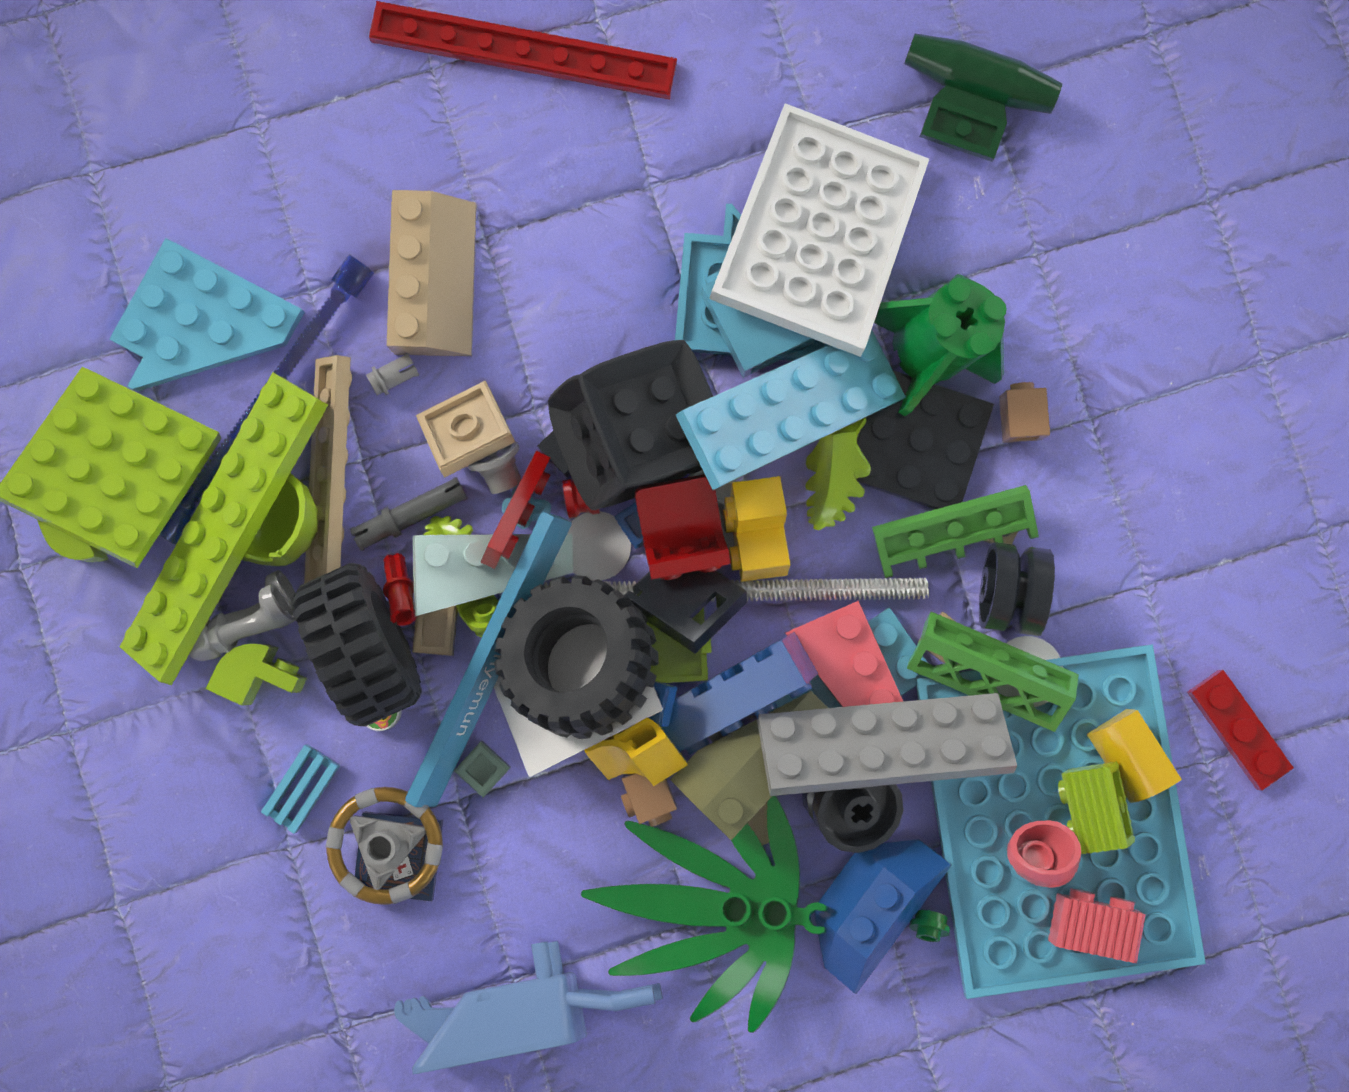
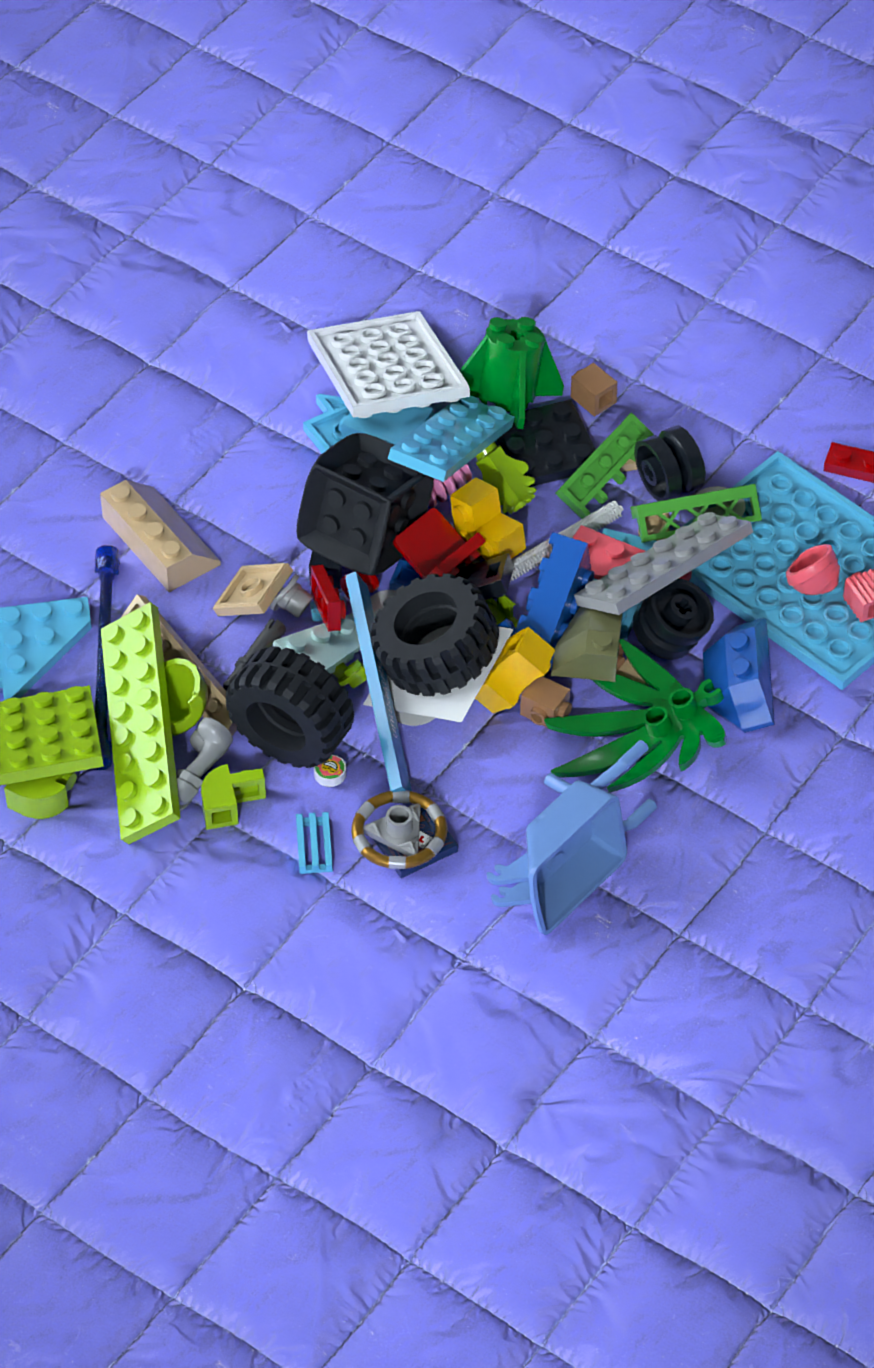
camera: 40 degrees left, 35 degrees down
light grey pin [366,353,419,395] -> none
red tile [369,1,677,100] -> none
sand green tile [454,741,511,797] -> none
dark green plate [904,33,1062,162] -> none
green plate [909,910,950,942] -> none
lime brick [1058,761,1135,854] -> none
yellow brick [1087,709,1182,803] -> none

